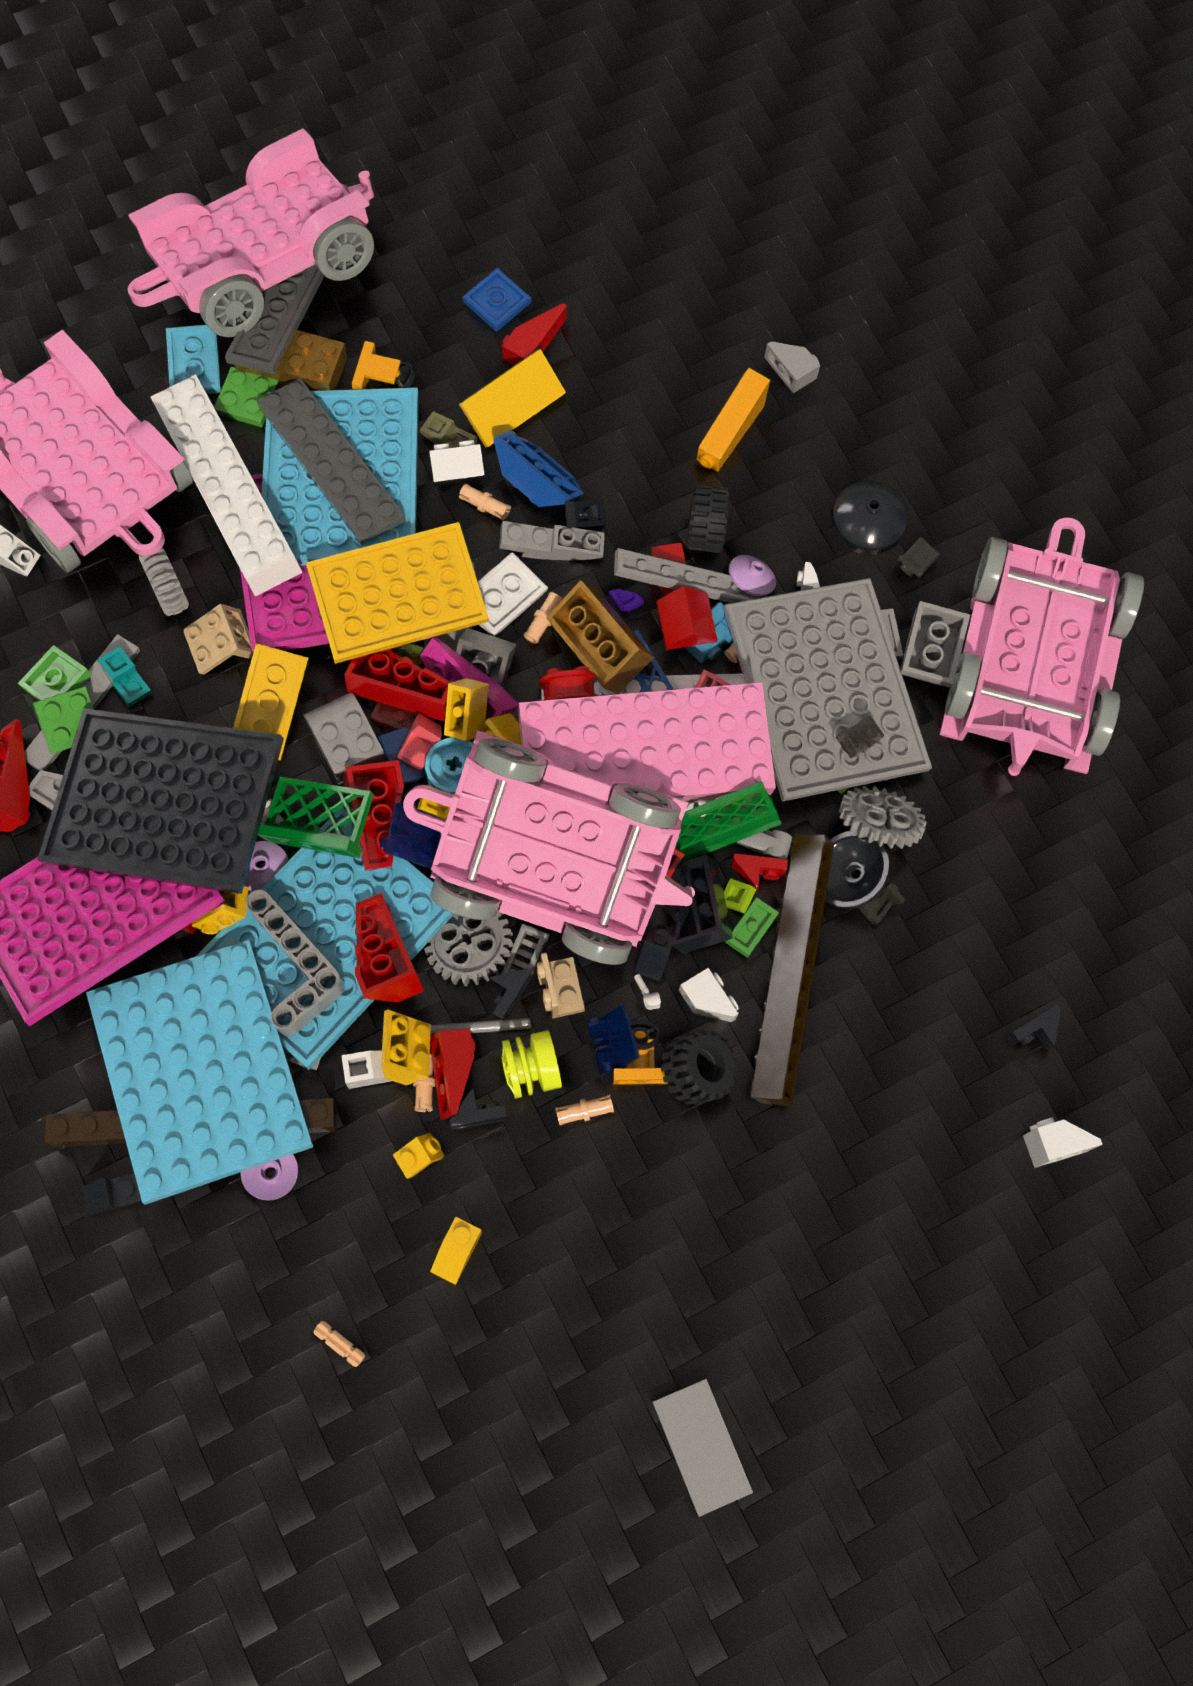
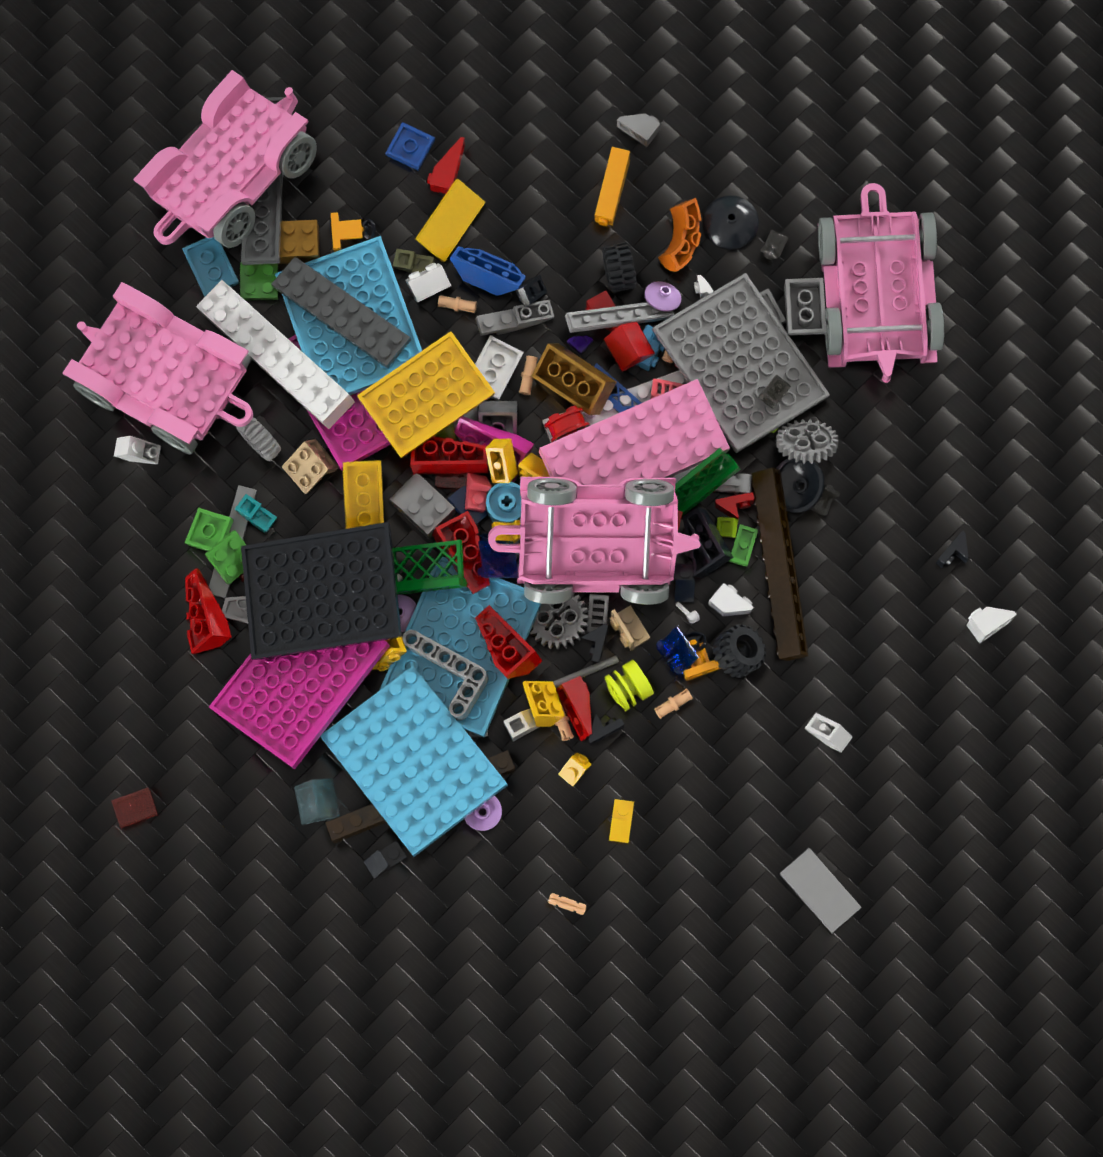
camera: 10 degrees left, 5 degrees up
none -> clear light blue slope [294,778,340,825]
none -> orange brick [658,198,701,272]
none -> white slope [805,713,852,752]

